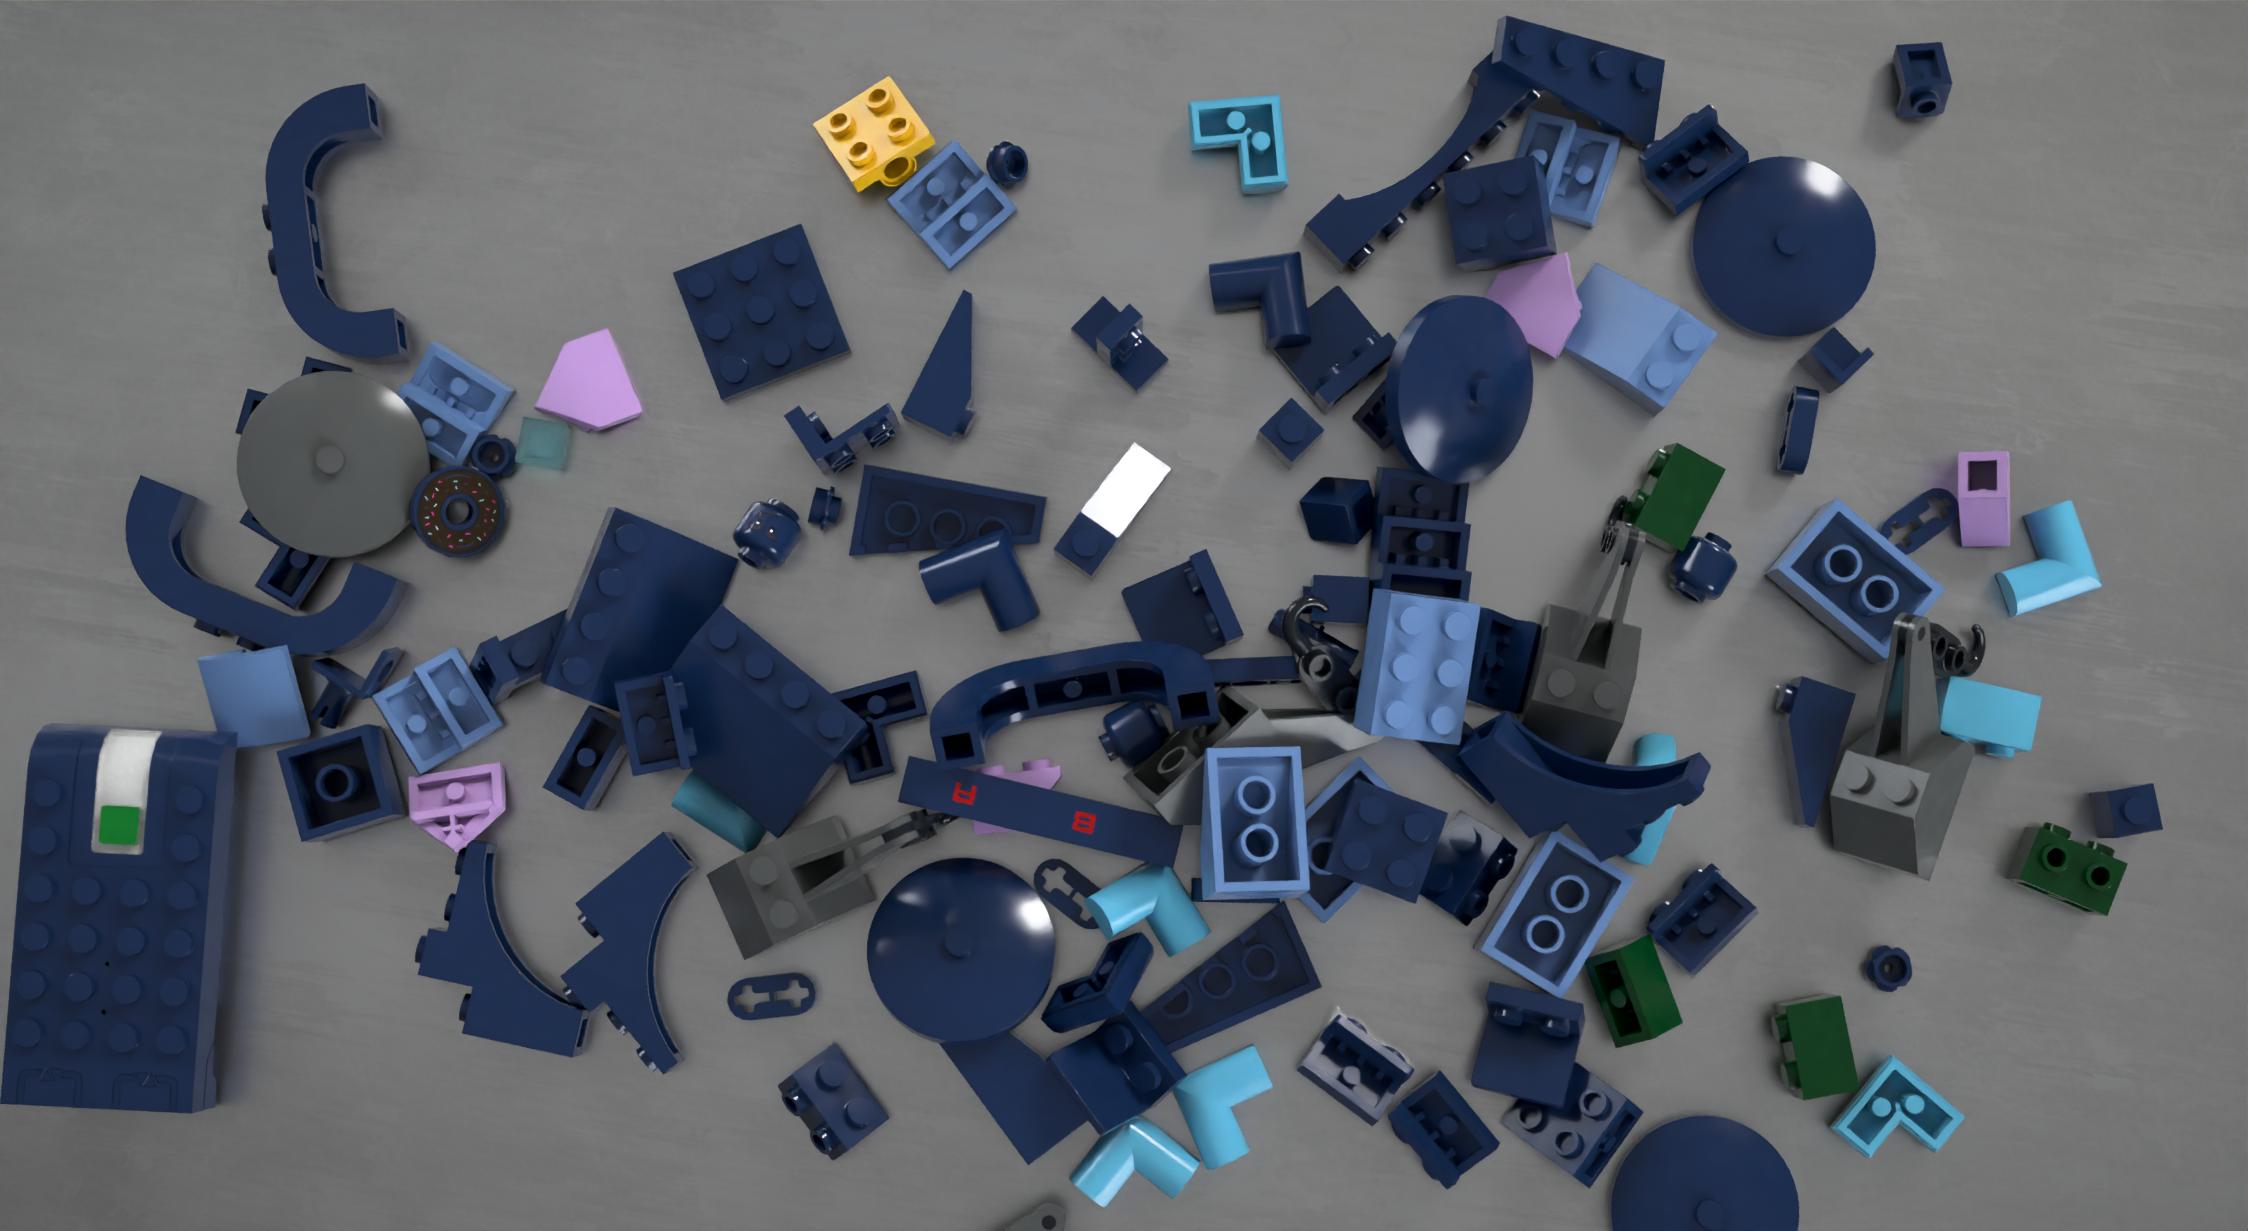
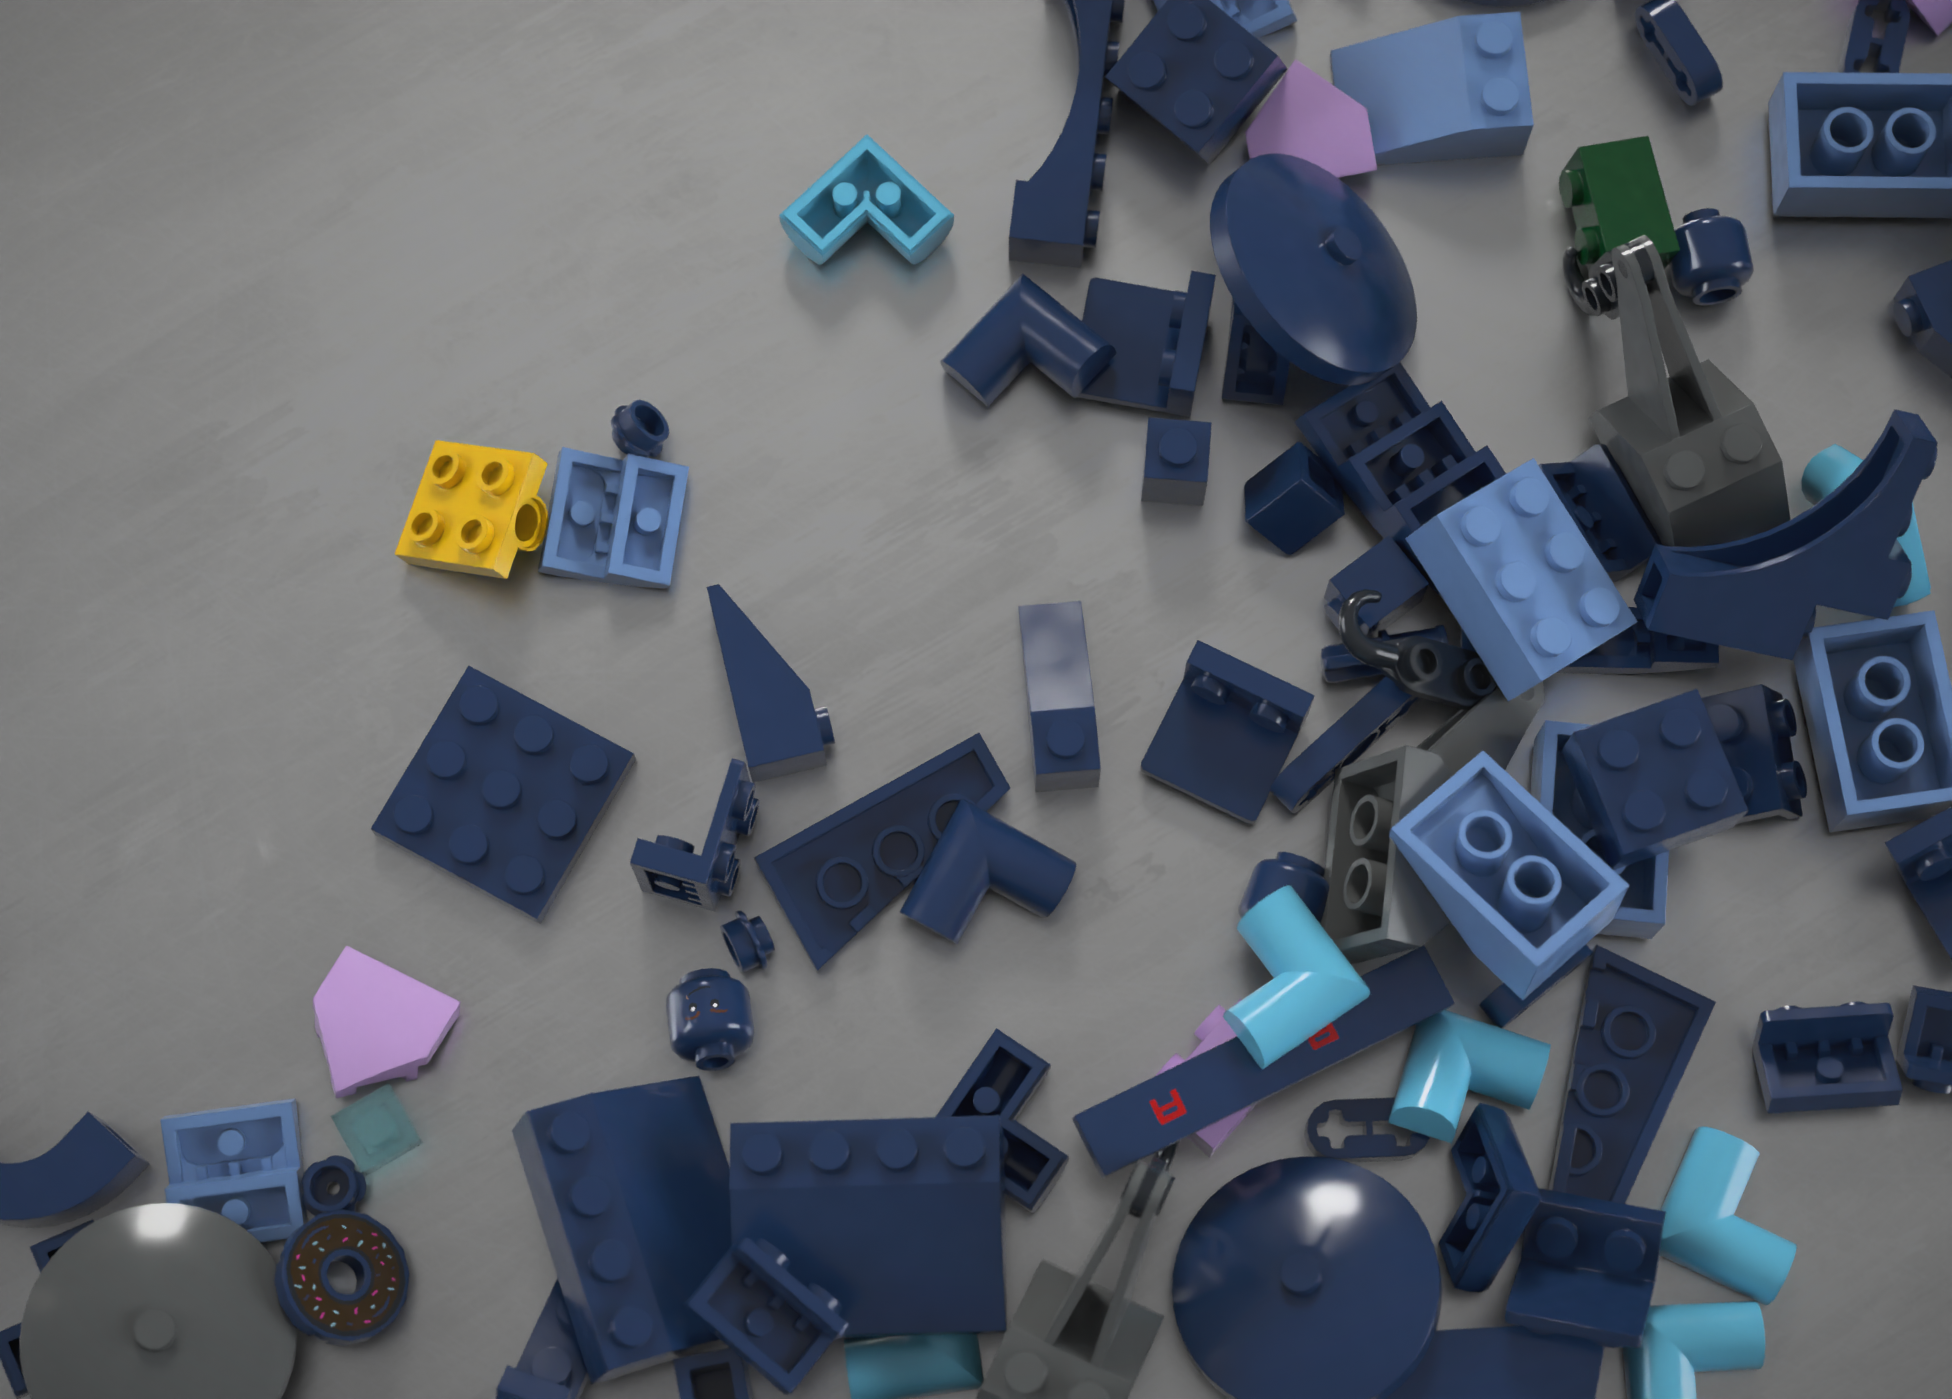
camera: 40 degrees left, 10 degrees down
dark blue arch [929,641,1221,771] -> none
dark blue bracket [1071,296,1169,394] -> none
none -> medium azure brick [1223,885,1371,1070]

